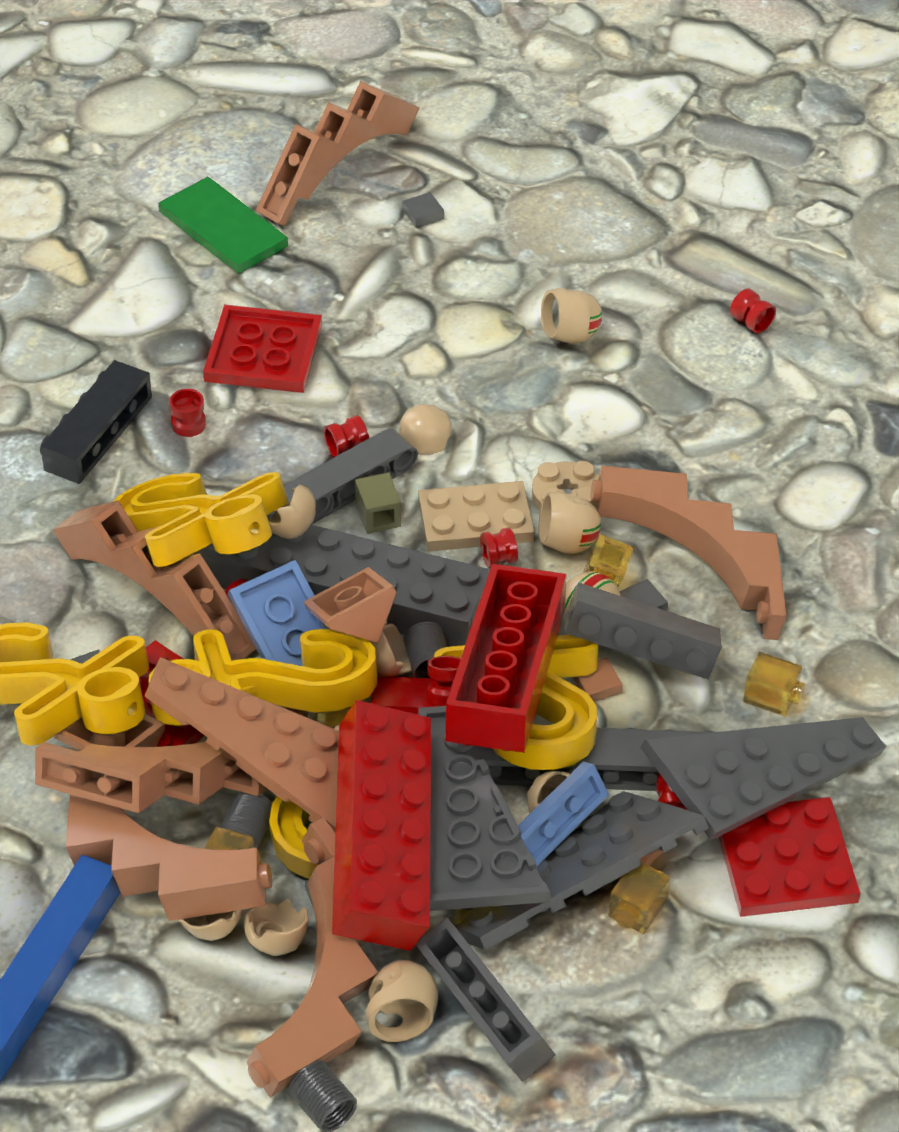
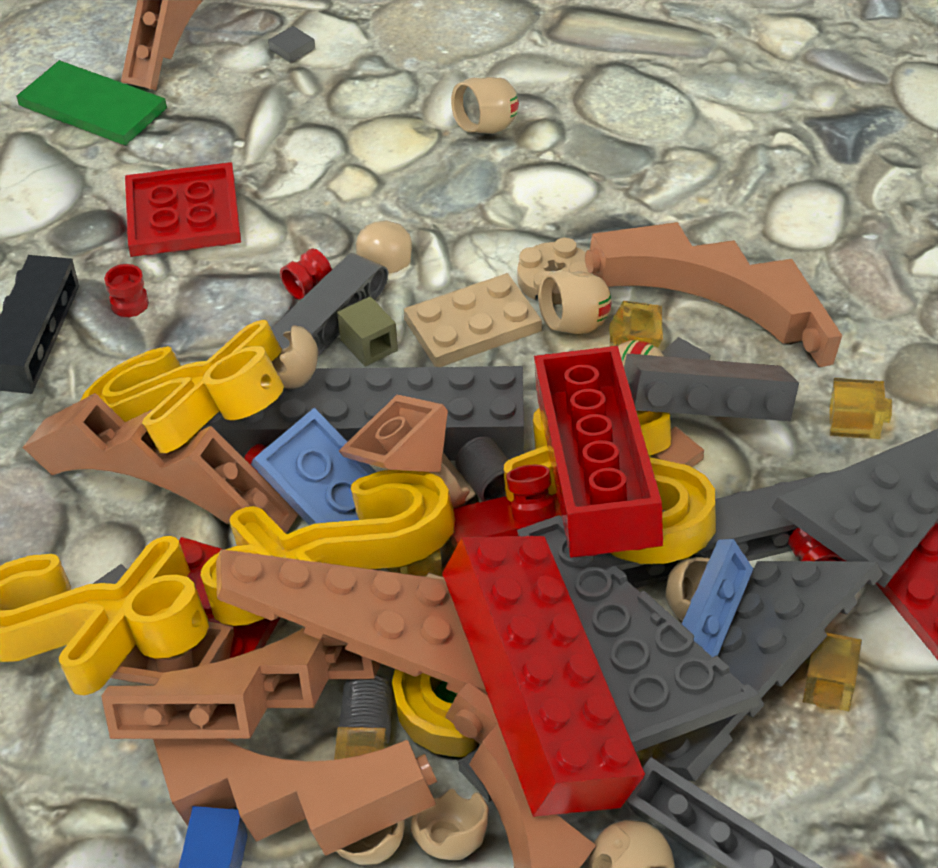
camera: 15 degrees left, 0 degrees up
red wheel [480,527,518,568] -> none
red wheel [729,288,776,334] -> none

